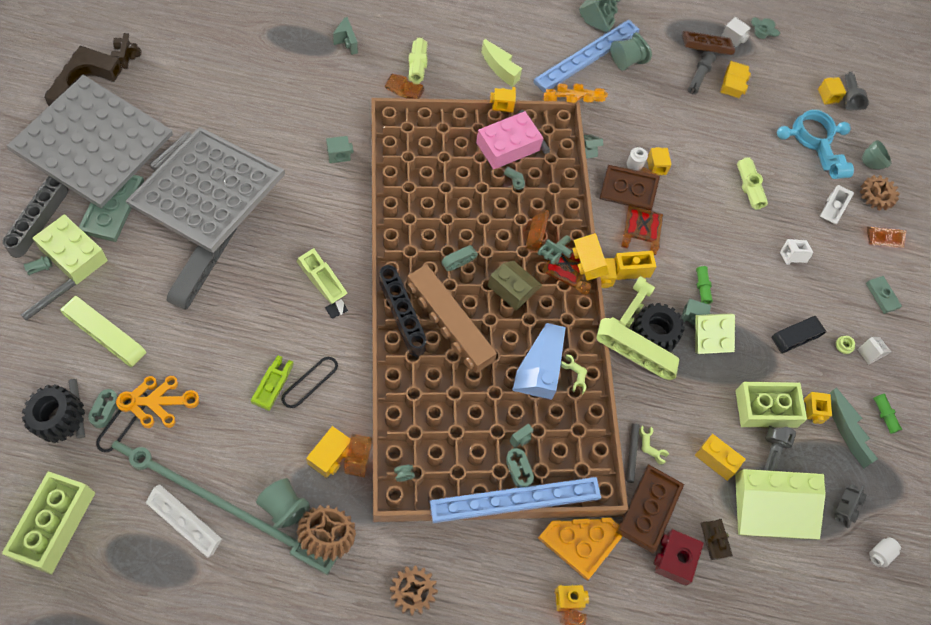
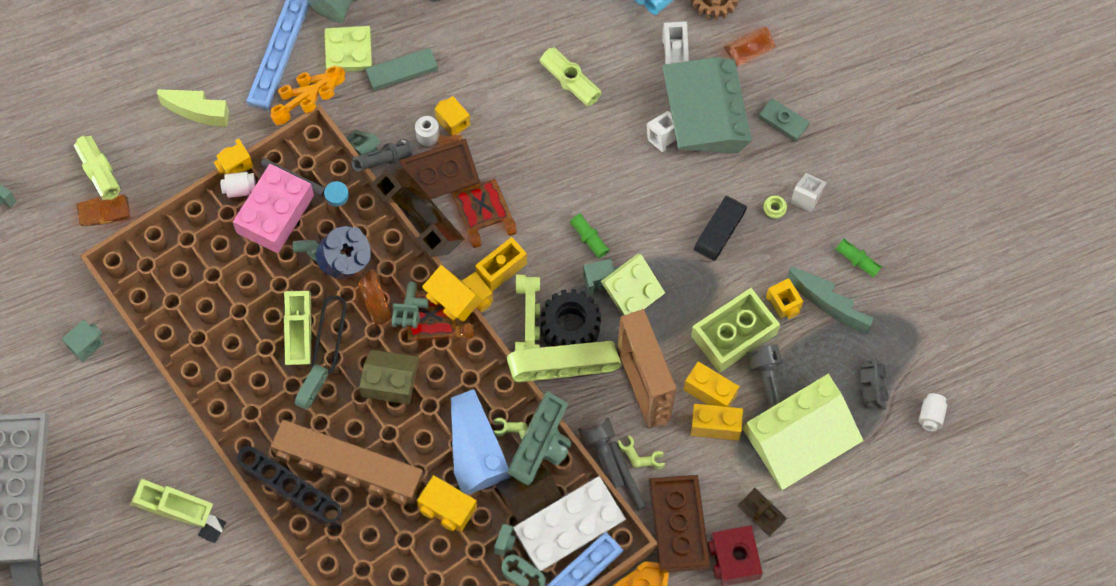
camera: 25 degrees left, 5 degrees up
none -> white brick [221,172,256,198]
none -> yellowish green slope [284,291,311,365]
none -> black piece [312,295,347,374]
none -> brick [316,226,371,279]
none -> medium azure tile [324,181,349,206]
none -> yellowish green plate [325,26,372,72]
none -> dark grey pin [351,139,413,172]
none -> sand green tile [366,48,438,91]
none -> dark brown arch [370,169,465,257]
none -> yellow brick [417,475,477,532]
none -> dark brown slope [495,463,562,524]
none -> sand green plate [507,391,571,485]
none -> white plate [513,476,625,571]
none -> dark grey piece [578,418,624,488]
none -> medium nougat window [617,309,676,428]
none -> sand green slope [662,57,752,154]
none -> yellow brick [683,362,740,407]

